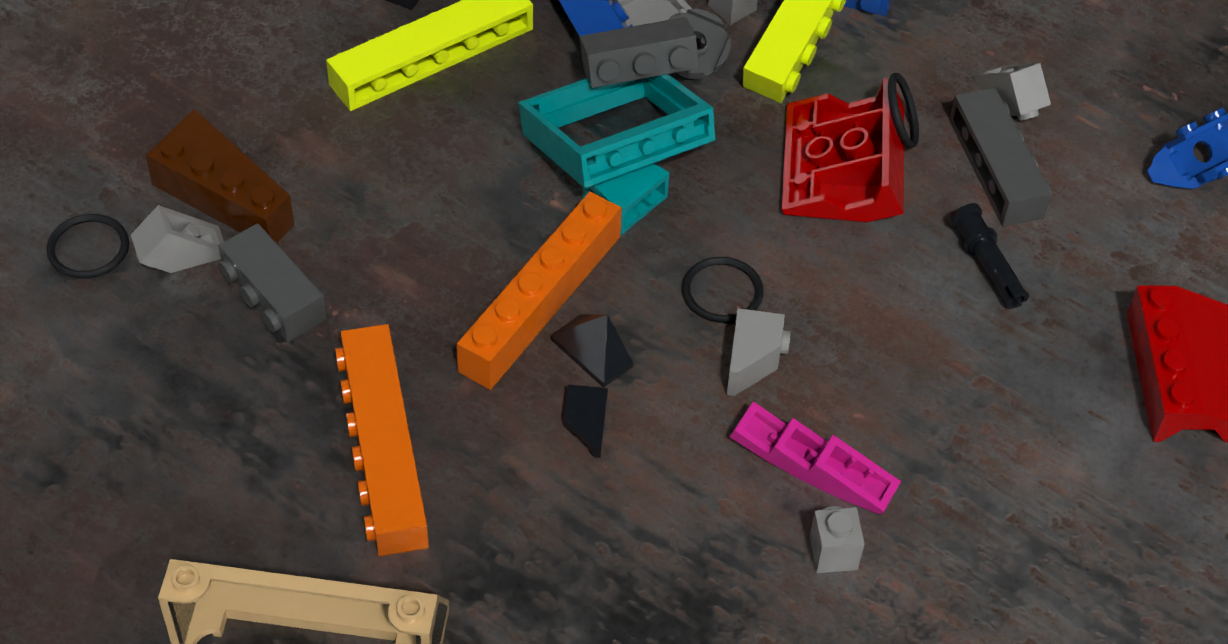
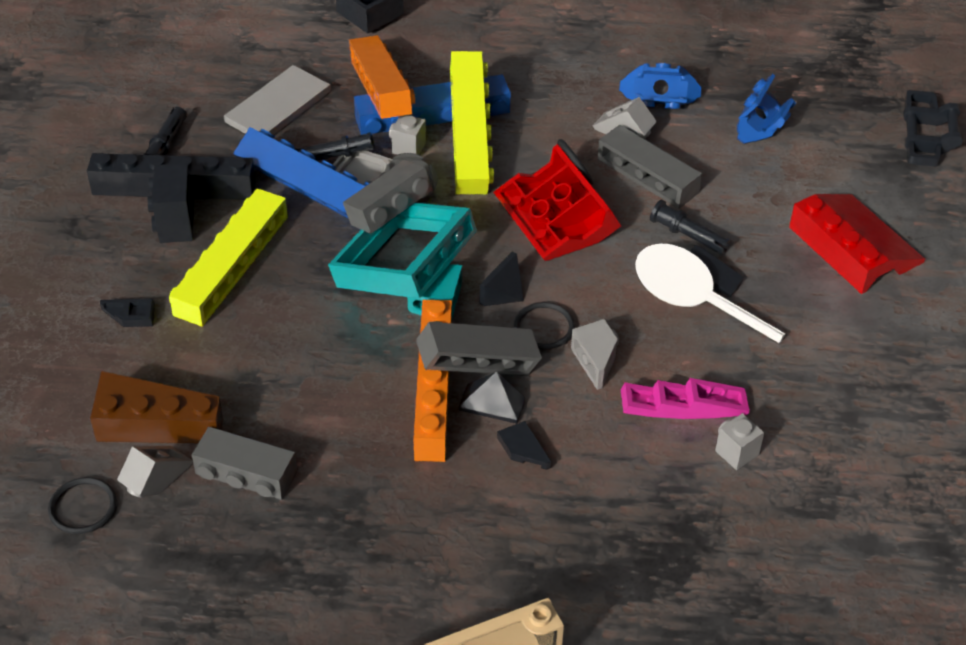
camera: 30 degrees left, 5 degrees down
orange brick [335,324,429,557] -> none
none -> black tile [100,298,155,327]
none -> dark grey brick [416,321,542,375]
none -> black slope [480,251,524,306]
none -> blue piece [619,63,702,109]
none -> white piece [636,244,785,344]
none -> black slope [690,245,744,297]

